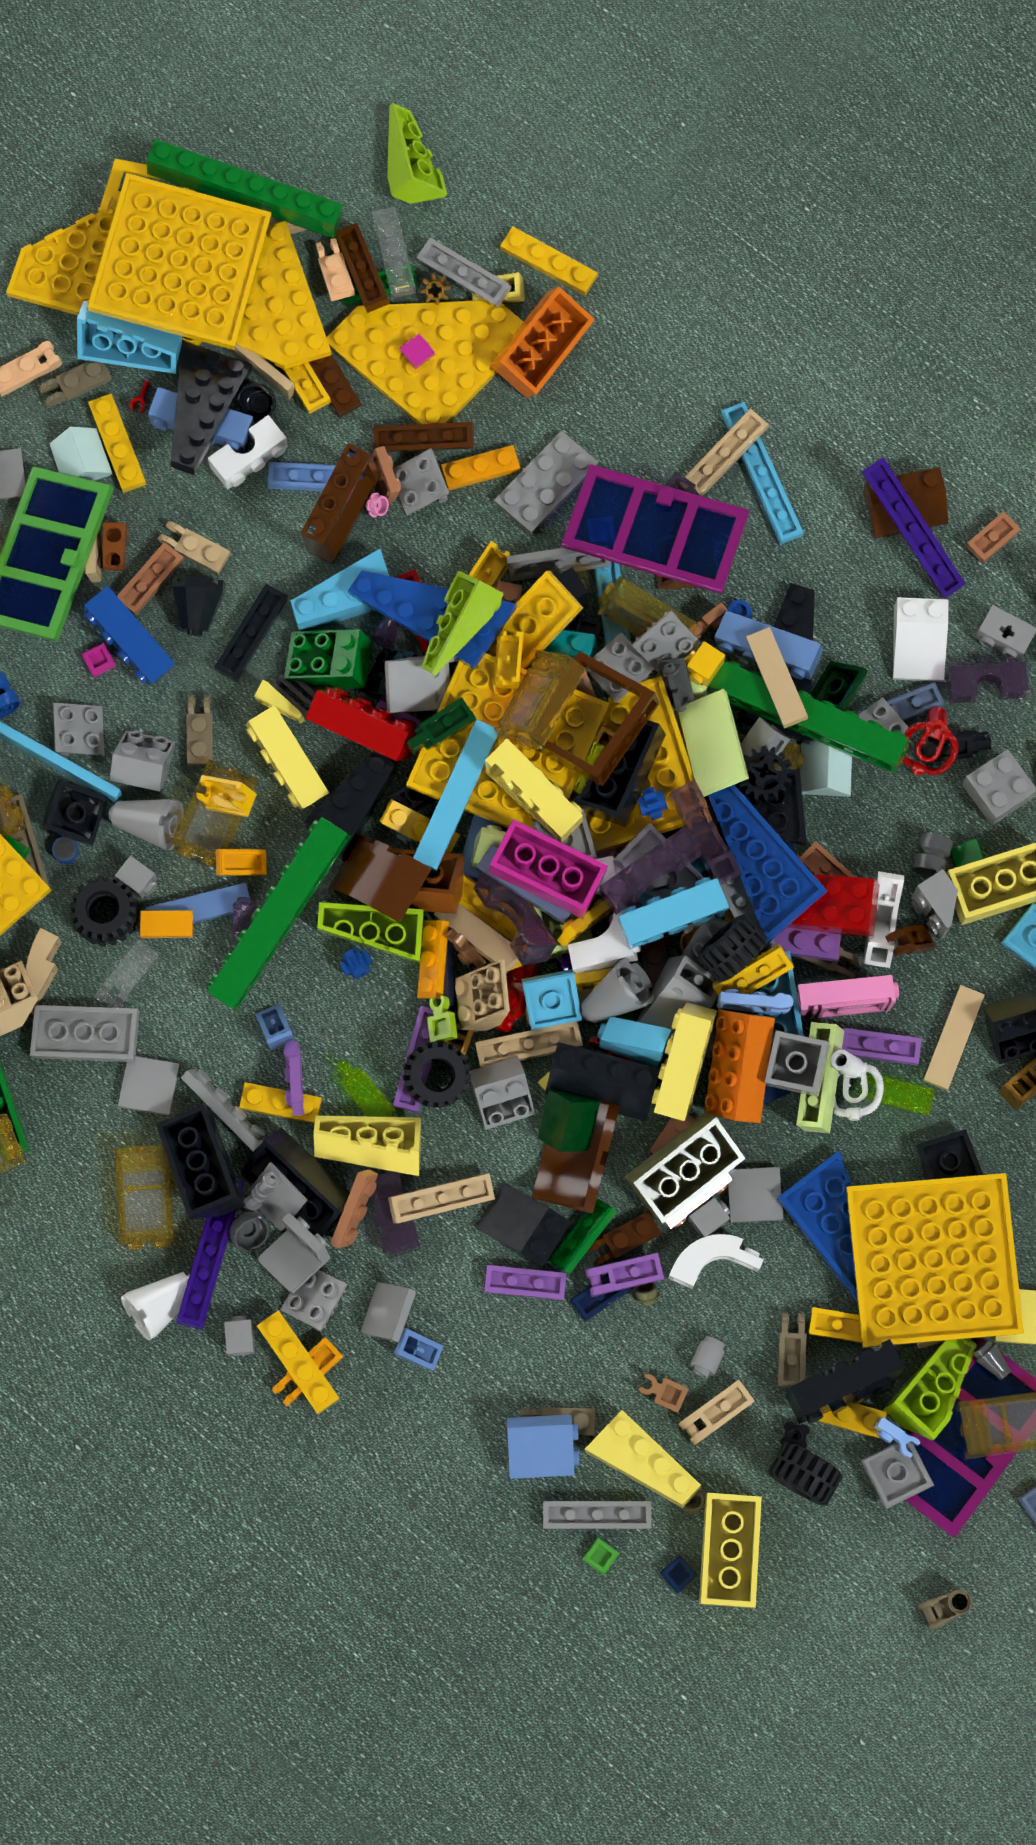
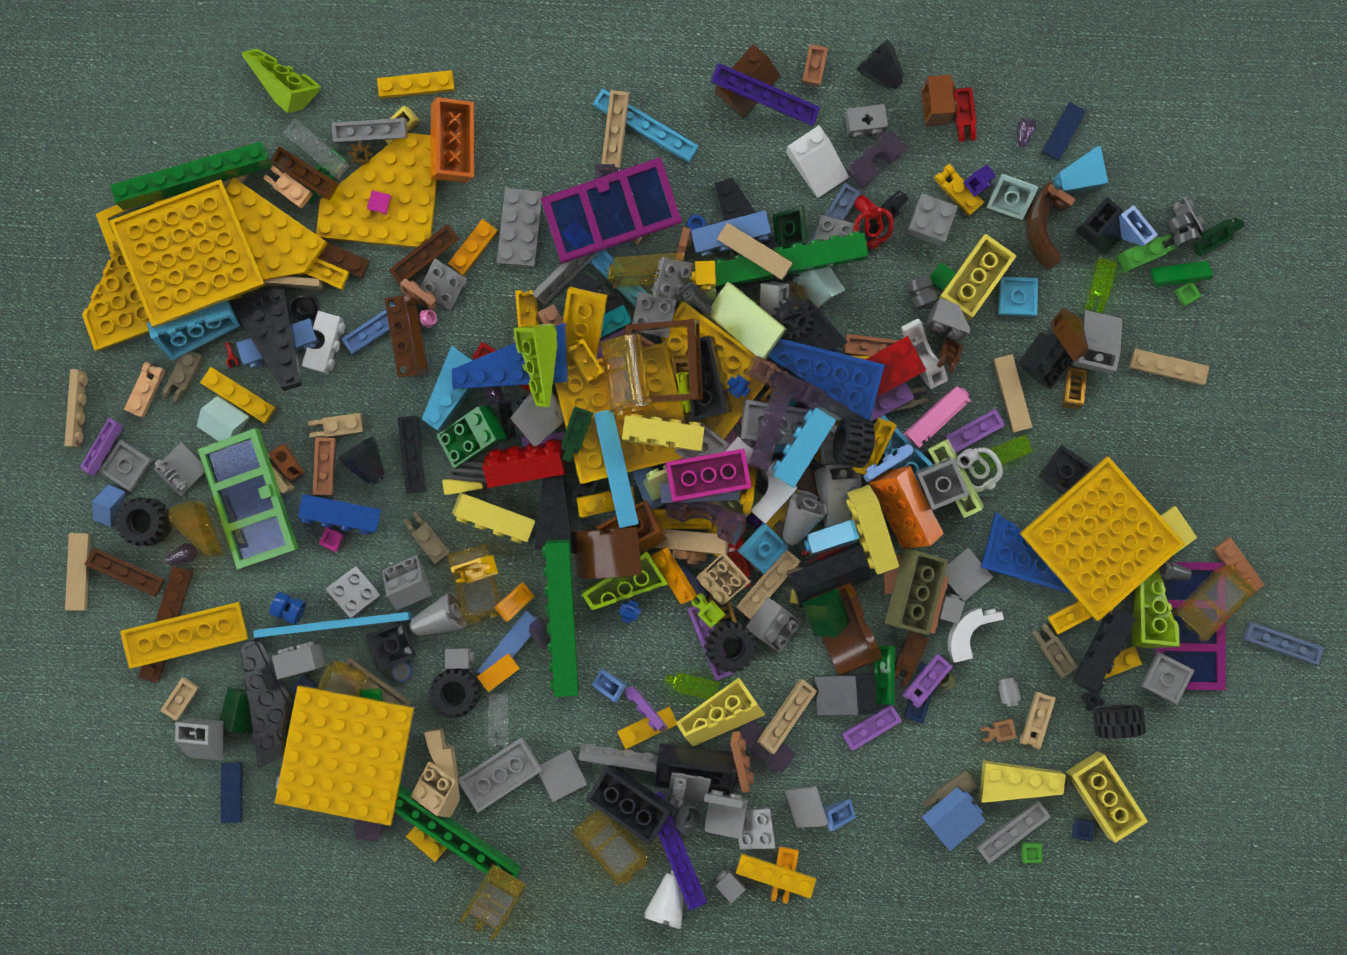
camera: 35 degrees left, 10 degrees up
light blue plate [873,1417,920,1458] -> none
dark tan piece [917,1589,972,1631] -> none

